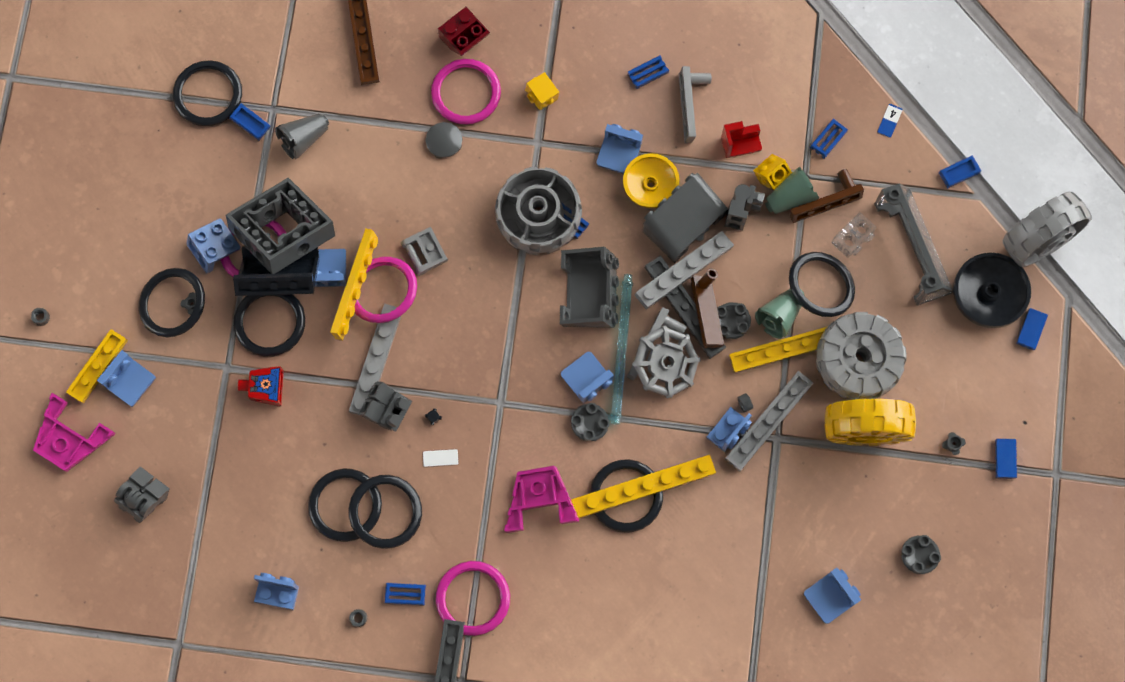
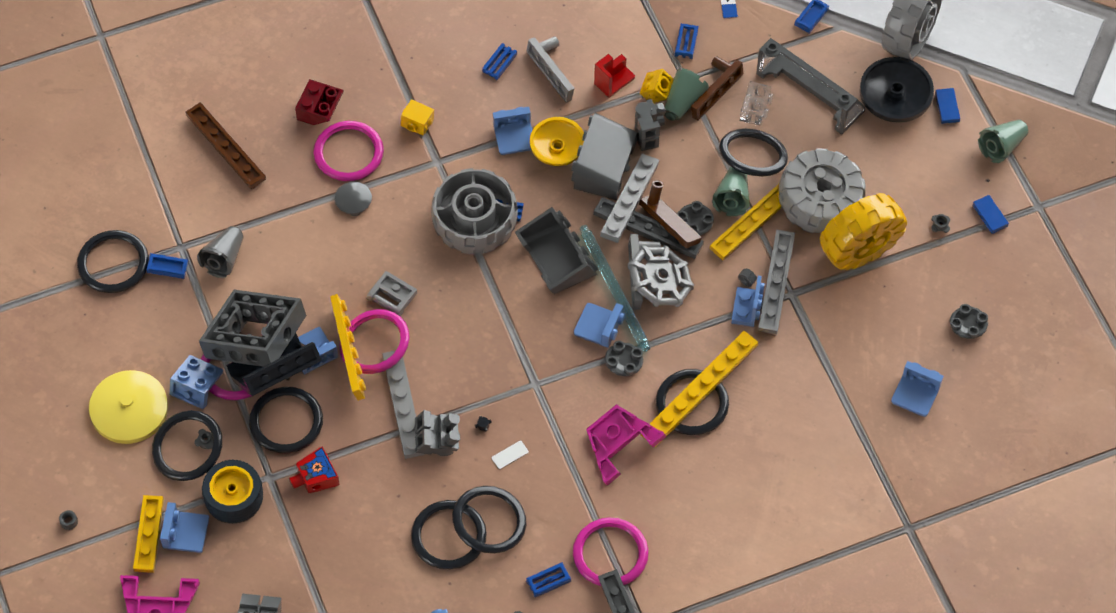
camera: 30 degrees left, 15 degrees down
none -> light yellow dish [89,370,168,444]
none -> wheel [202,459,263,524]
none -> sand green cone [978,120,1028,163]

